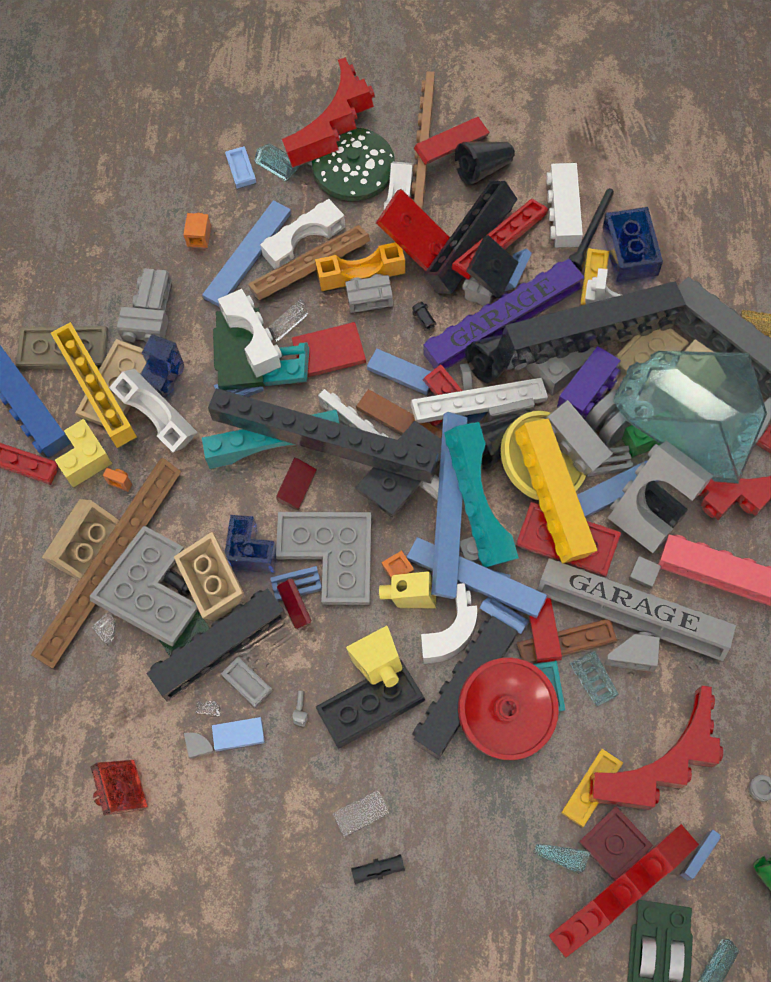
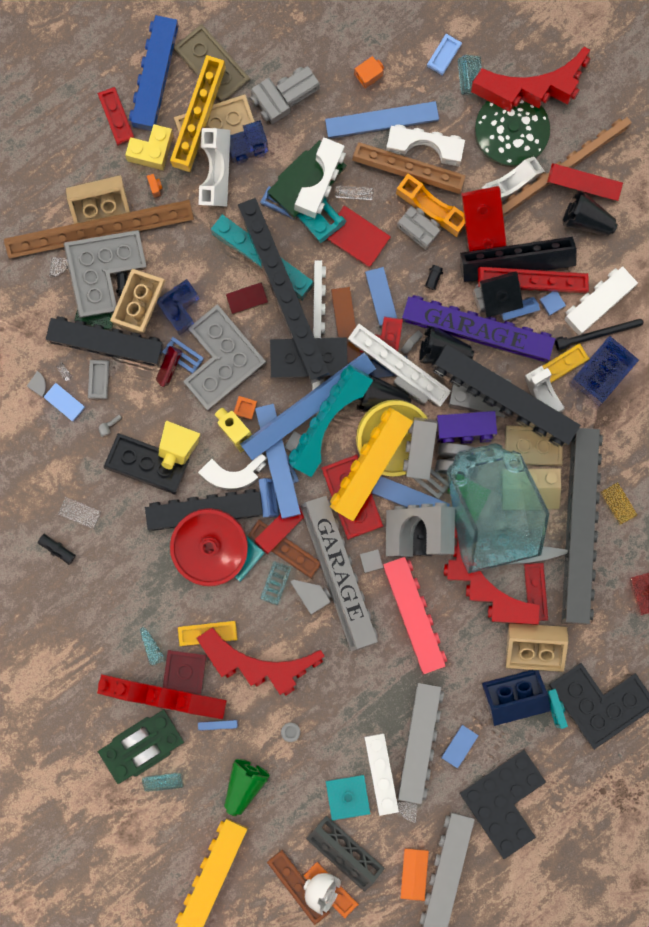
camera: 45 degrees right, 15 degrees up
none -> medium blue tile [539,292,566,316]

